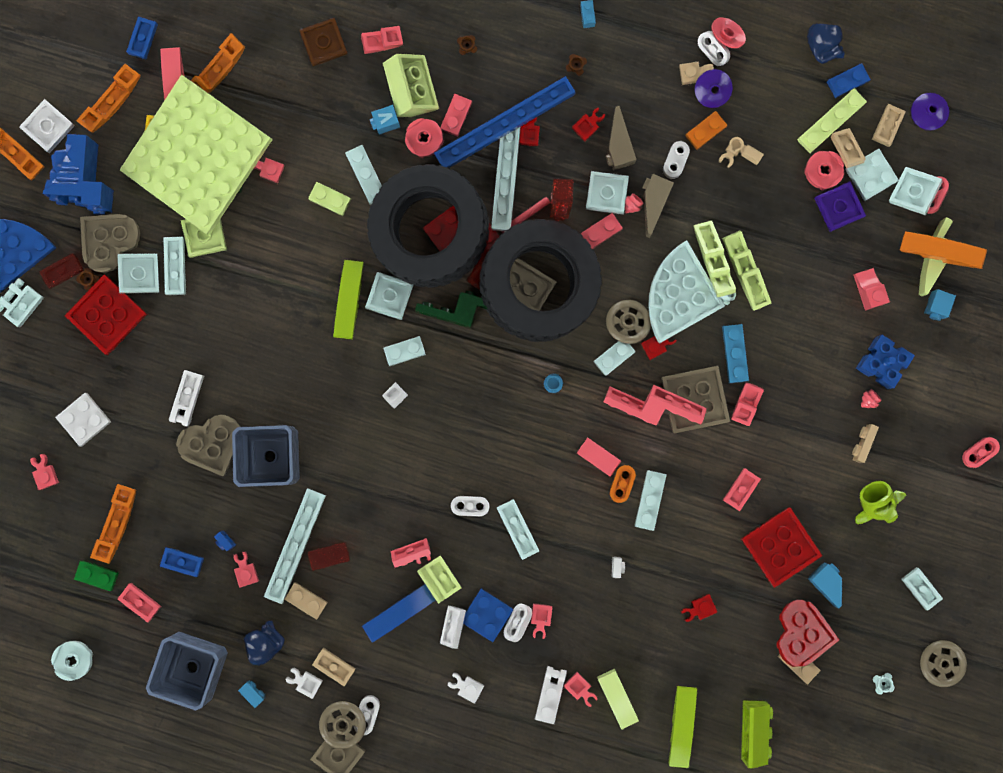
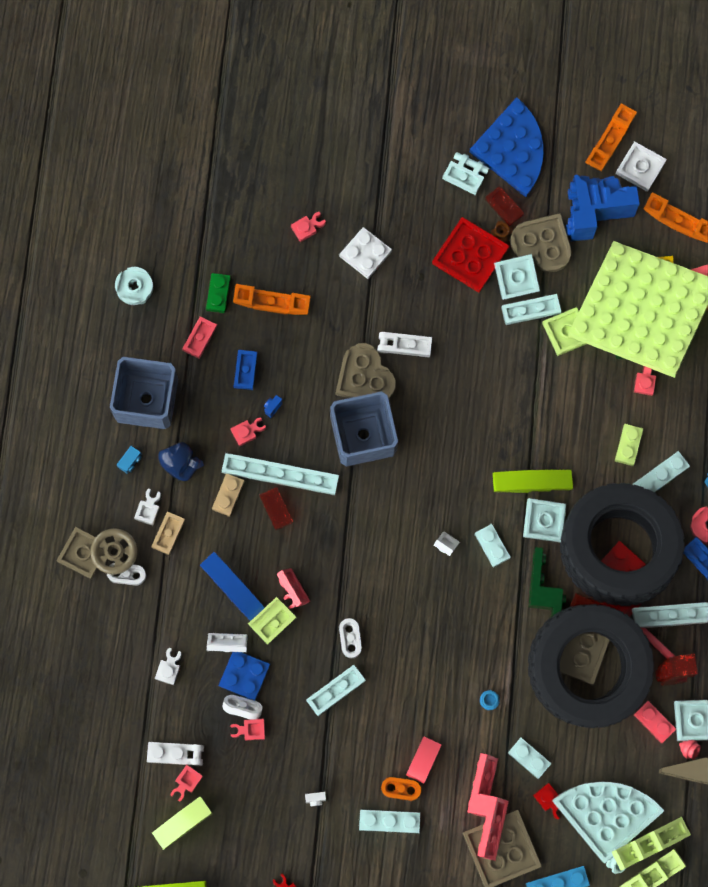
camera: 75 degrees right, 10 degrees down
dark tan plate [606,300,651,344] -> none

